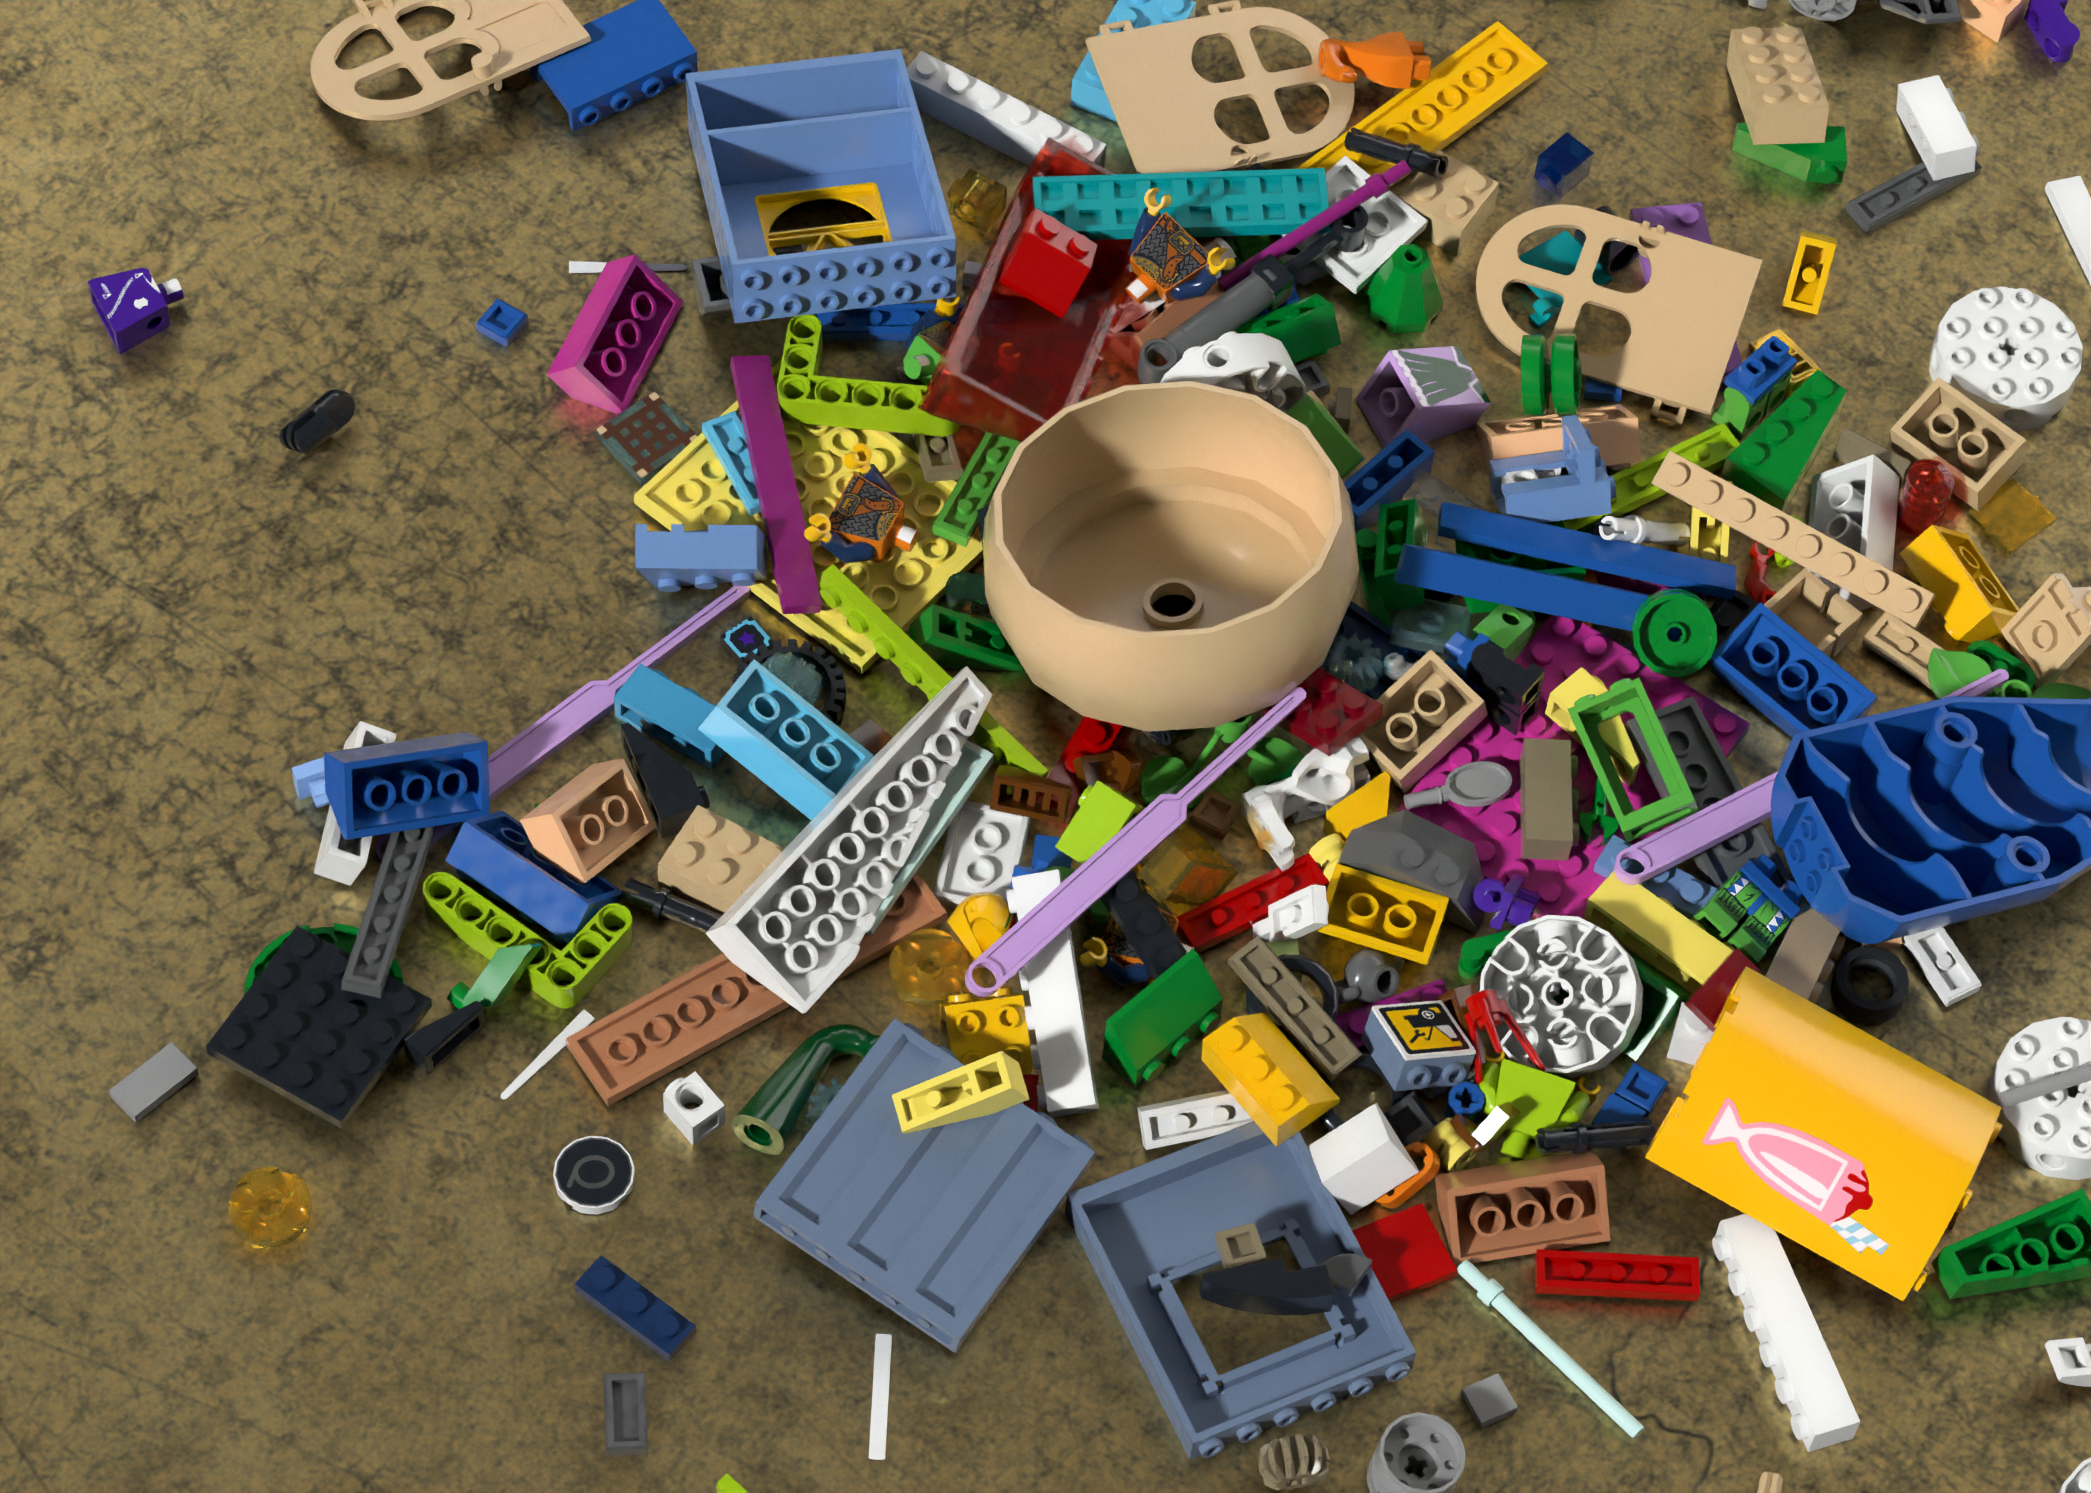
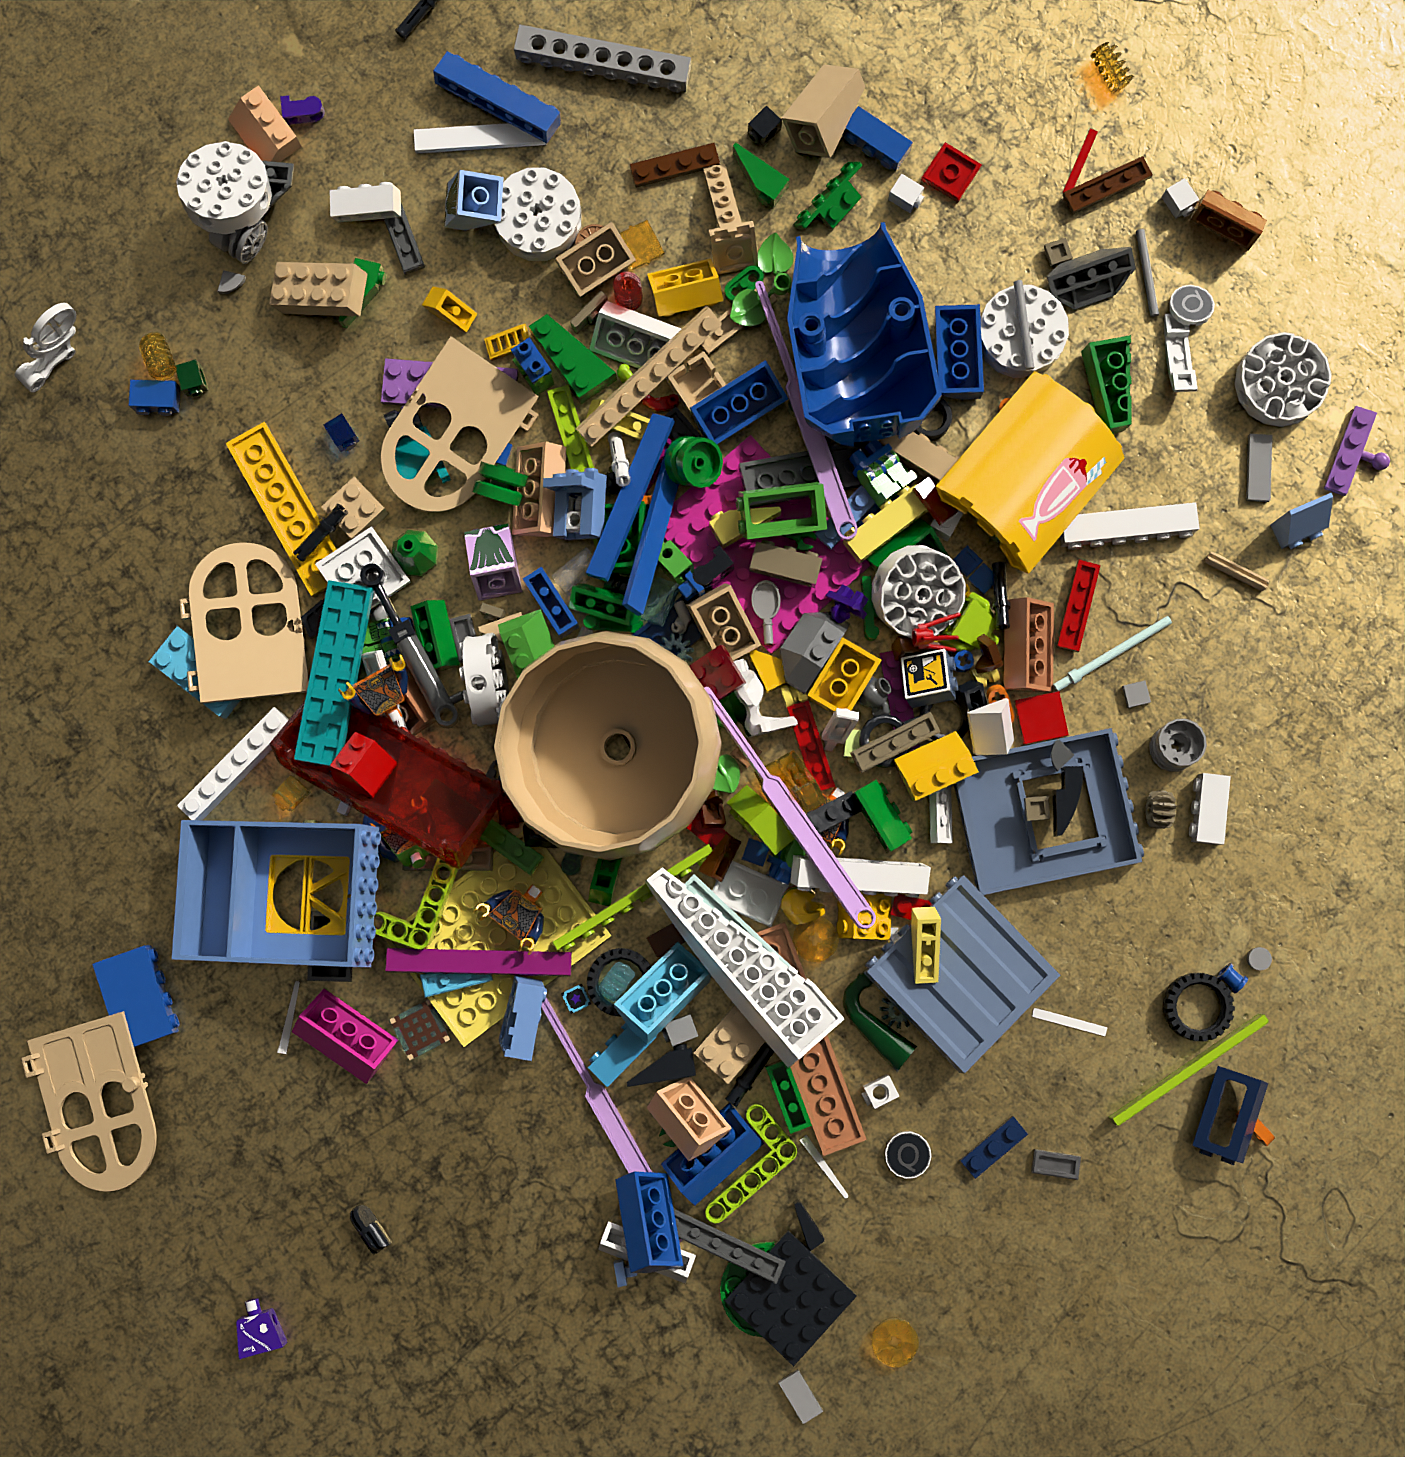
camera: 70 degrees left, 25 degrees up
piece [447,943,543,1009] -> none
blue tile [476,298,528,347] -> none
magenta bar [1218,160,1412,291] -> none
orange hips [1318,32,1431,89] -> none
none -> light blue slope [444,170,503,231]
none -> light grey brick [662,1014,698,1046]
none -> green brick [765,1060,812,1134]
none -> blue slope [935,304,984,400]

